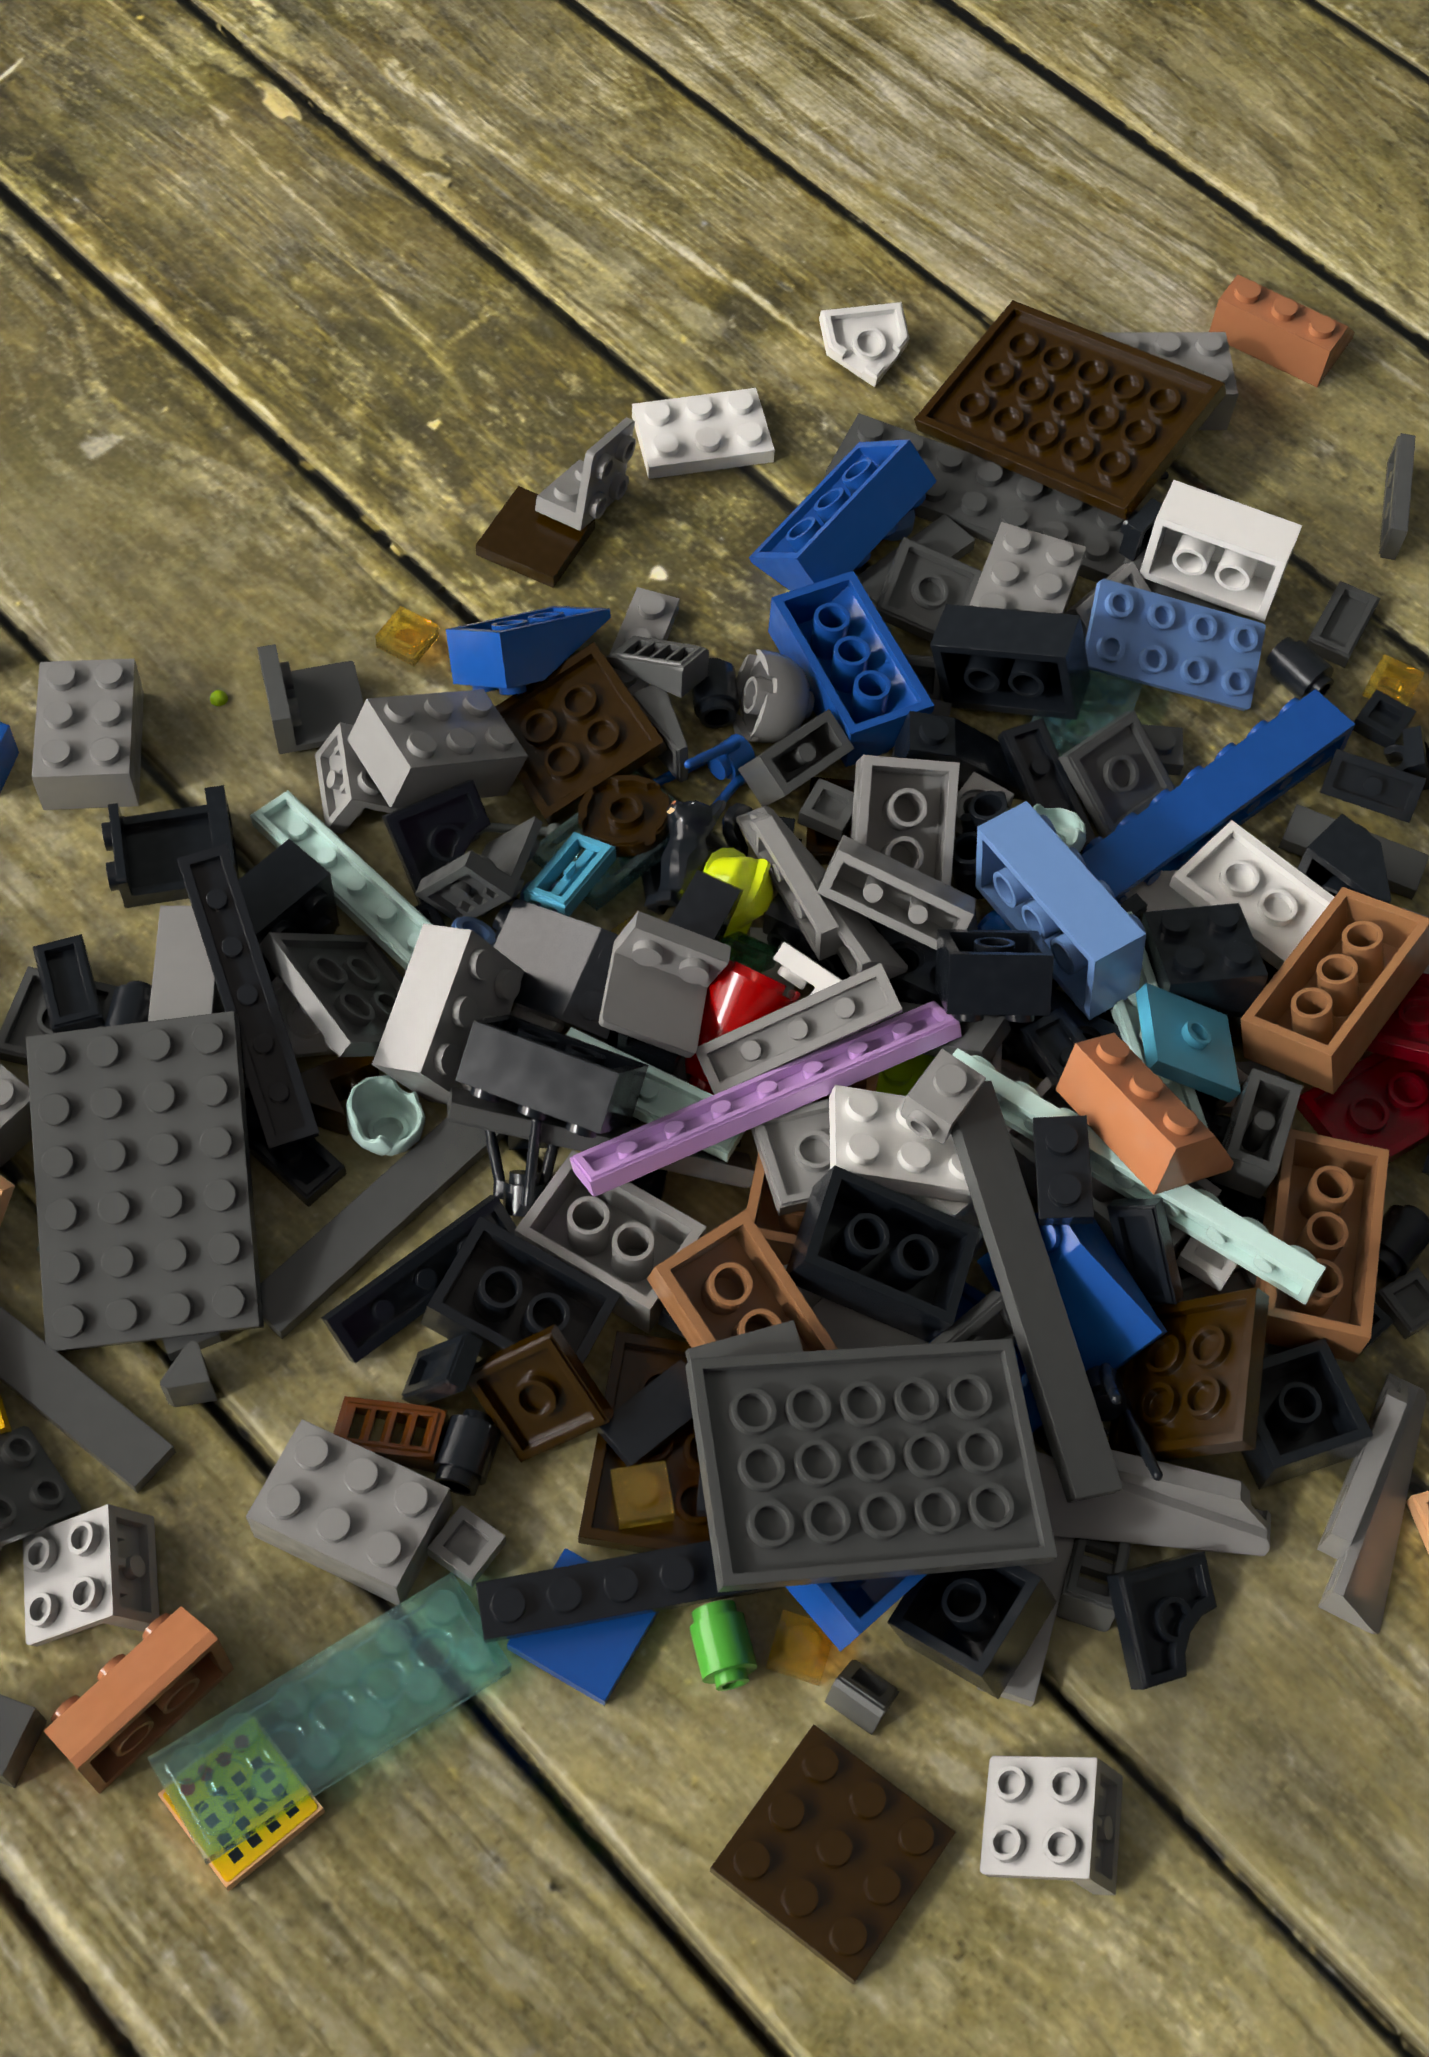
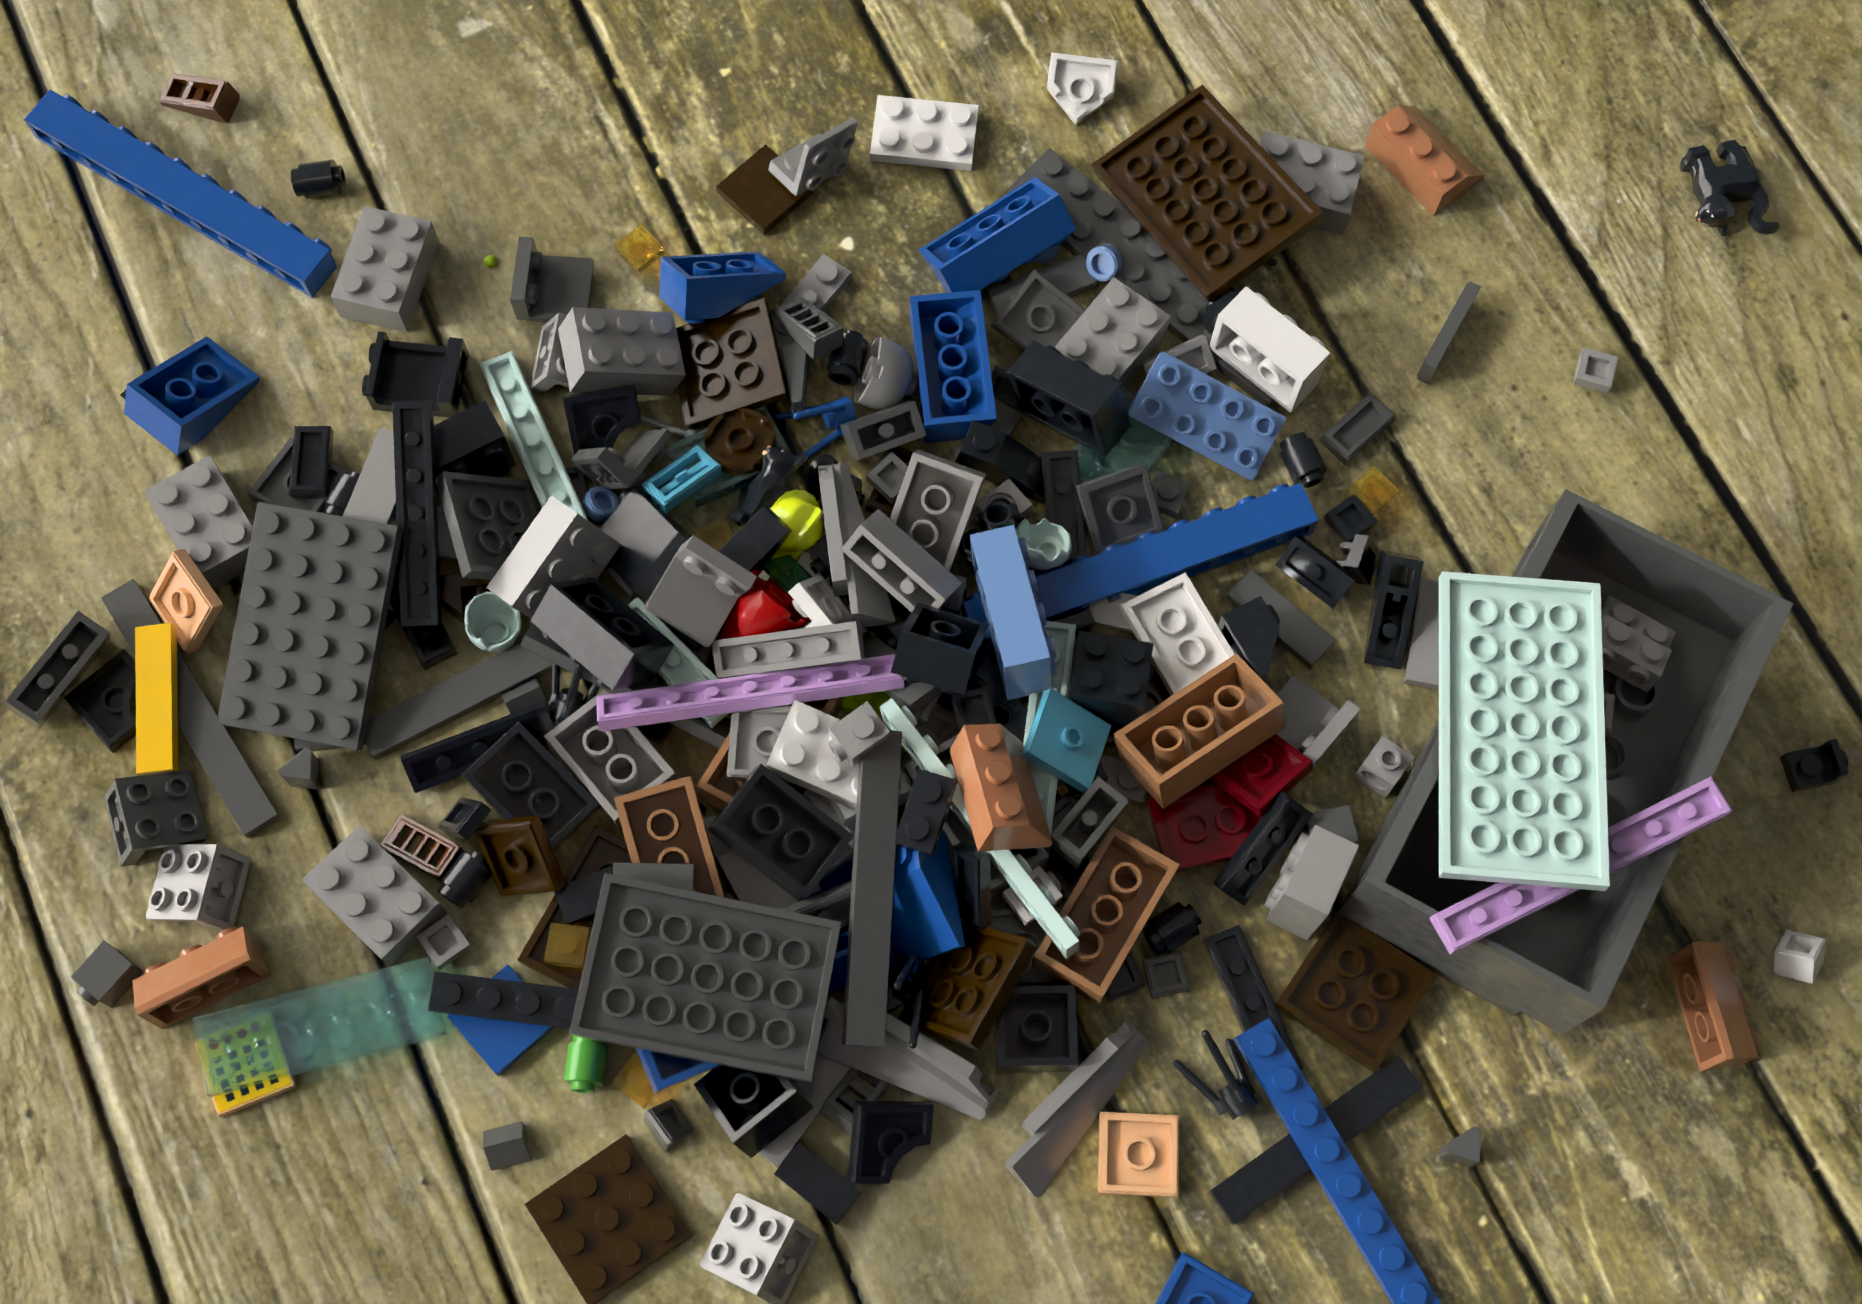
camera: 20 degrees right, 10 degrees up
none -> dark grey slope [483,1121,531,1171]
none -> dark grey slope [501,678,551,714]
none -> black tile [774,1142,861,1226]
none -> medium blue tile [1086,244,1123,281]

